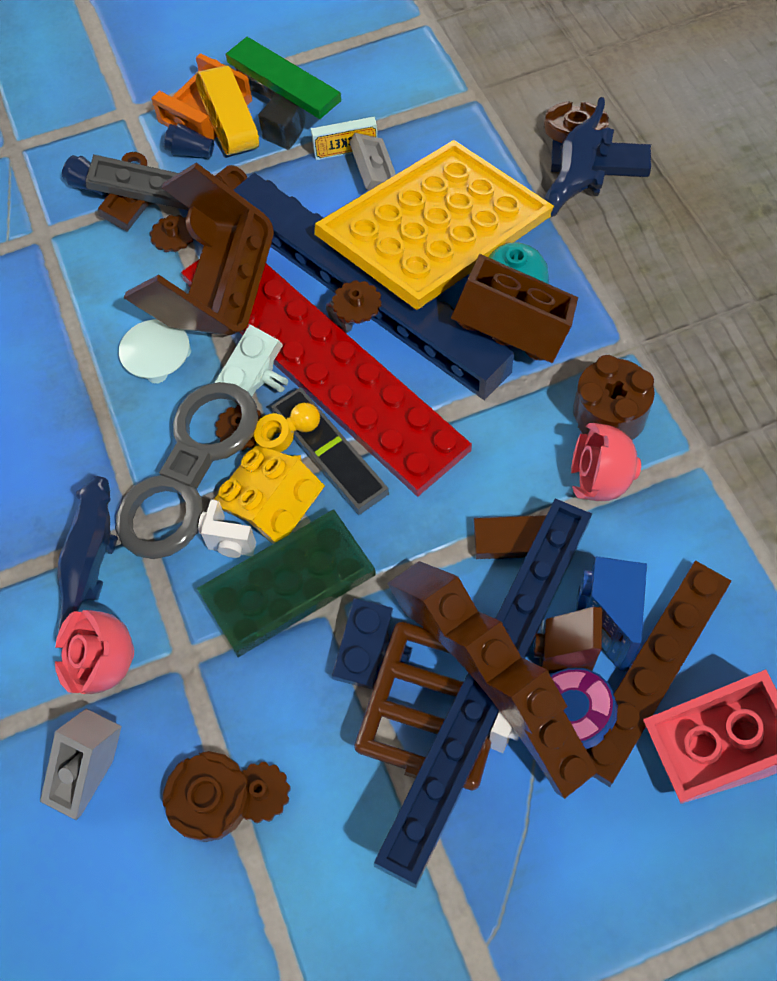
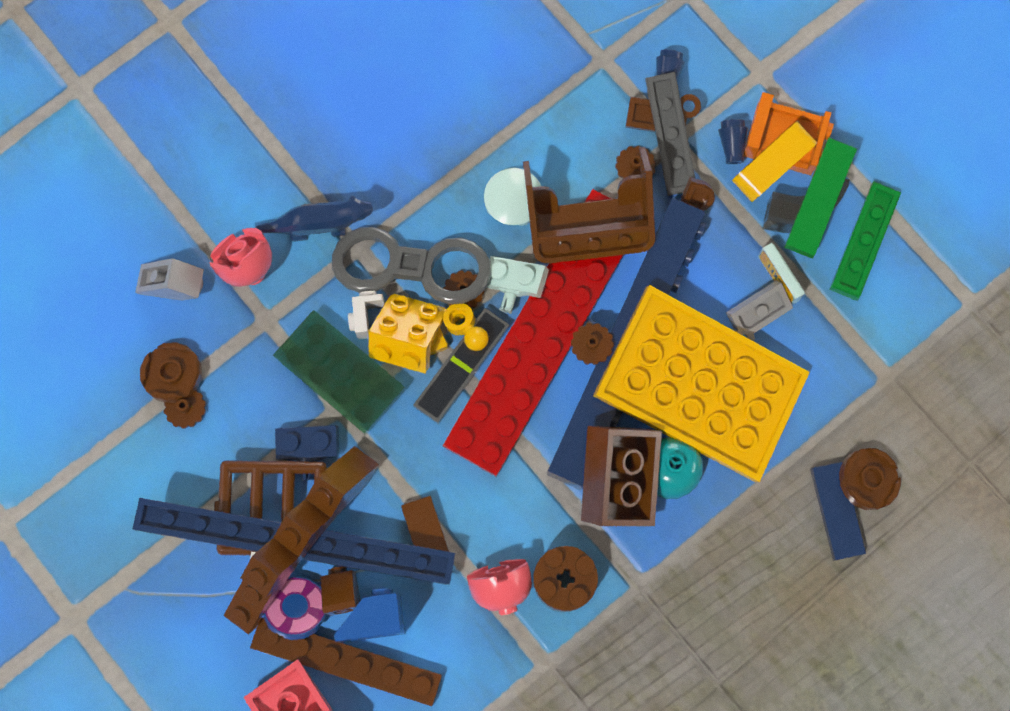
camera: 70 degrees right, 15 degrees up
dark blue animal [544,97,614,217] -> none
none -> green tile [829,181,901,301]

